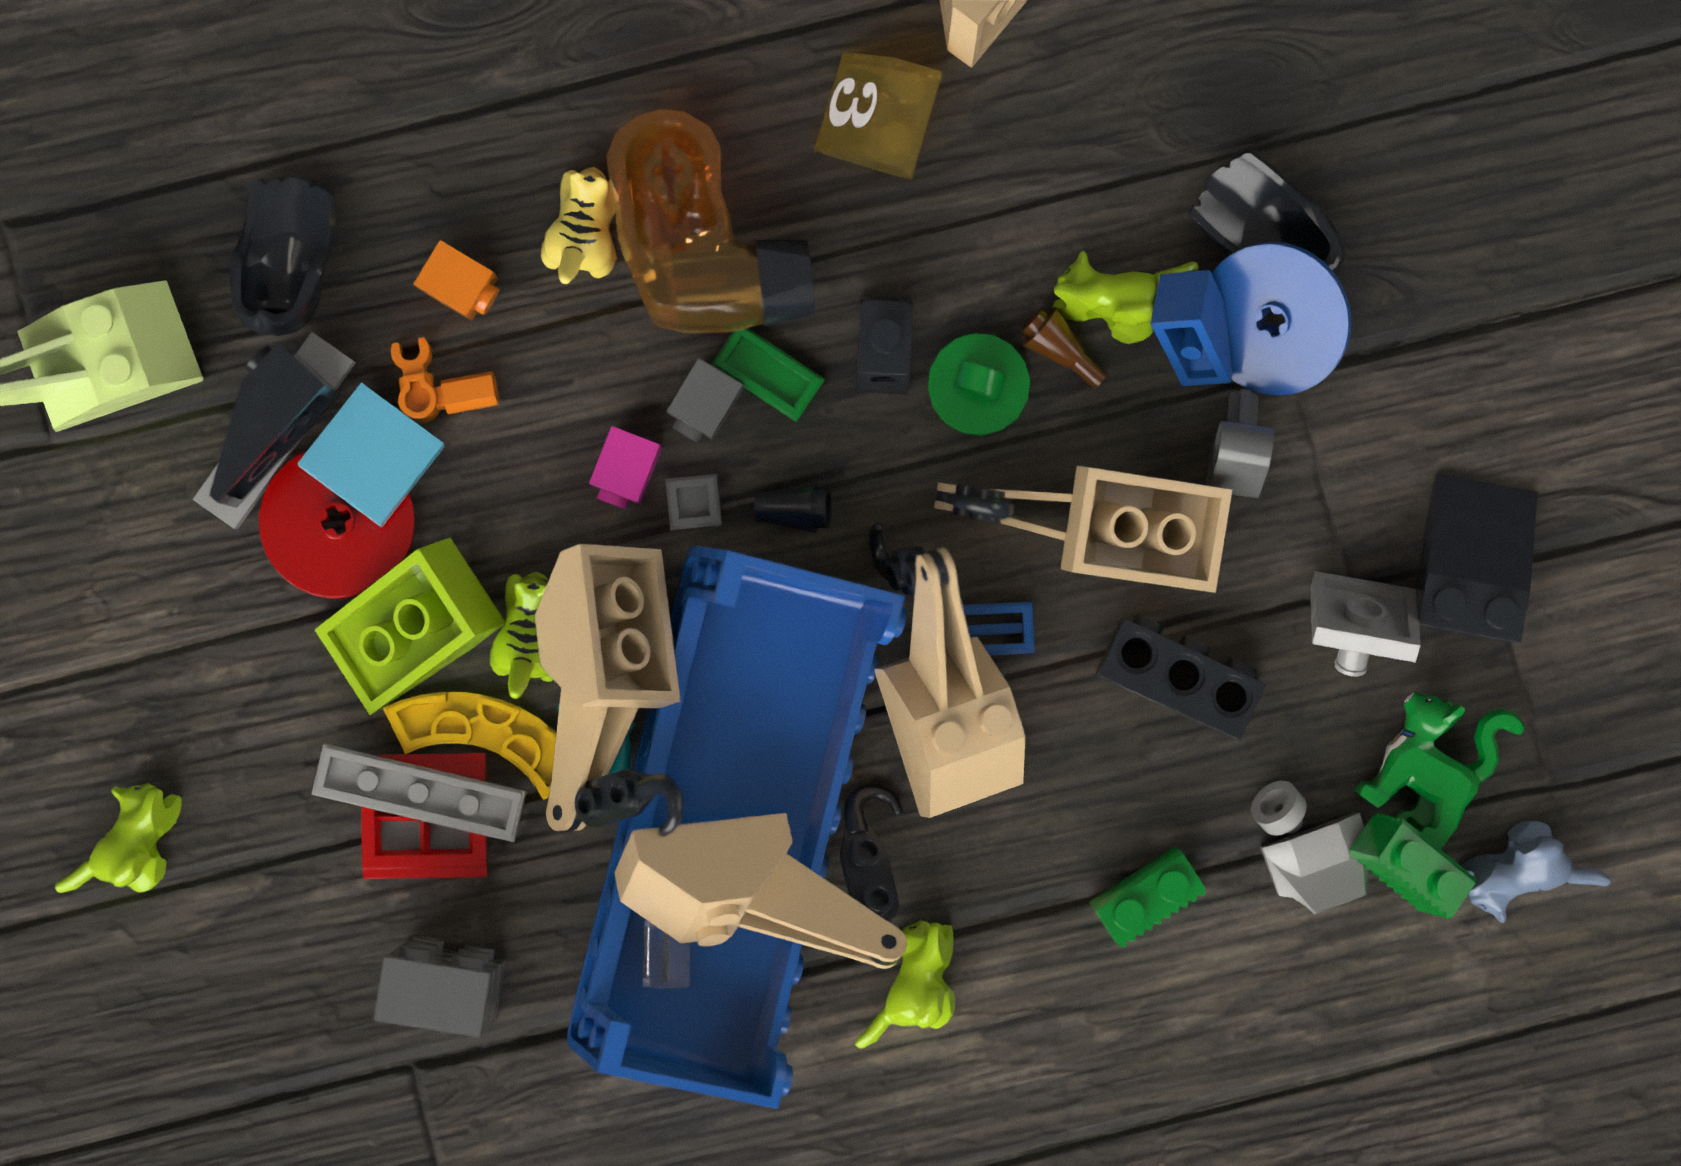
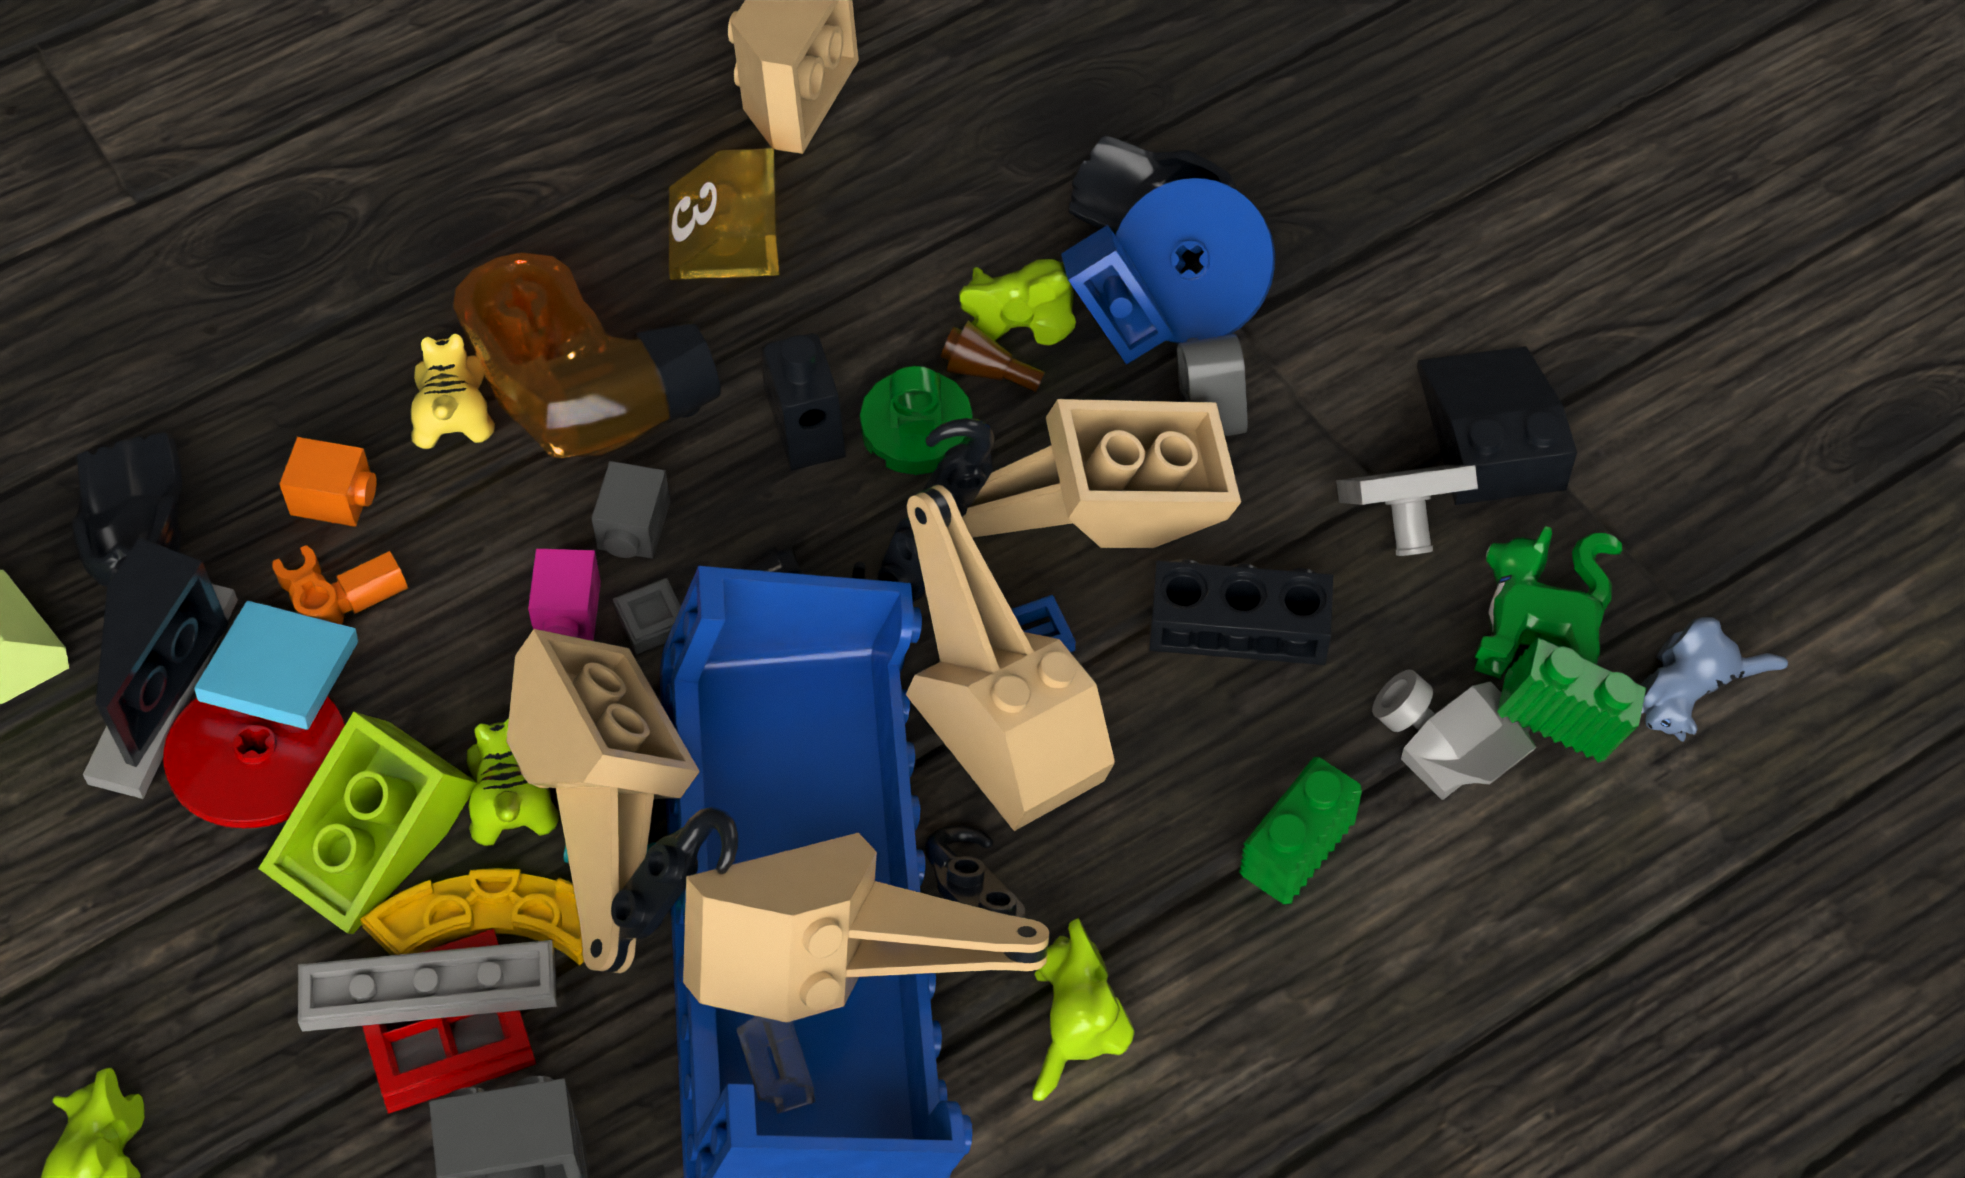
camera: 20 degrees left, 30 degrees down
green tile [711,322,825,423] -> none

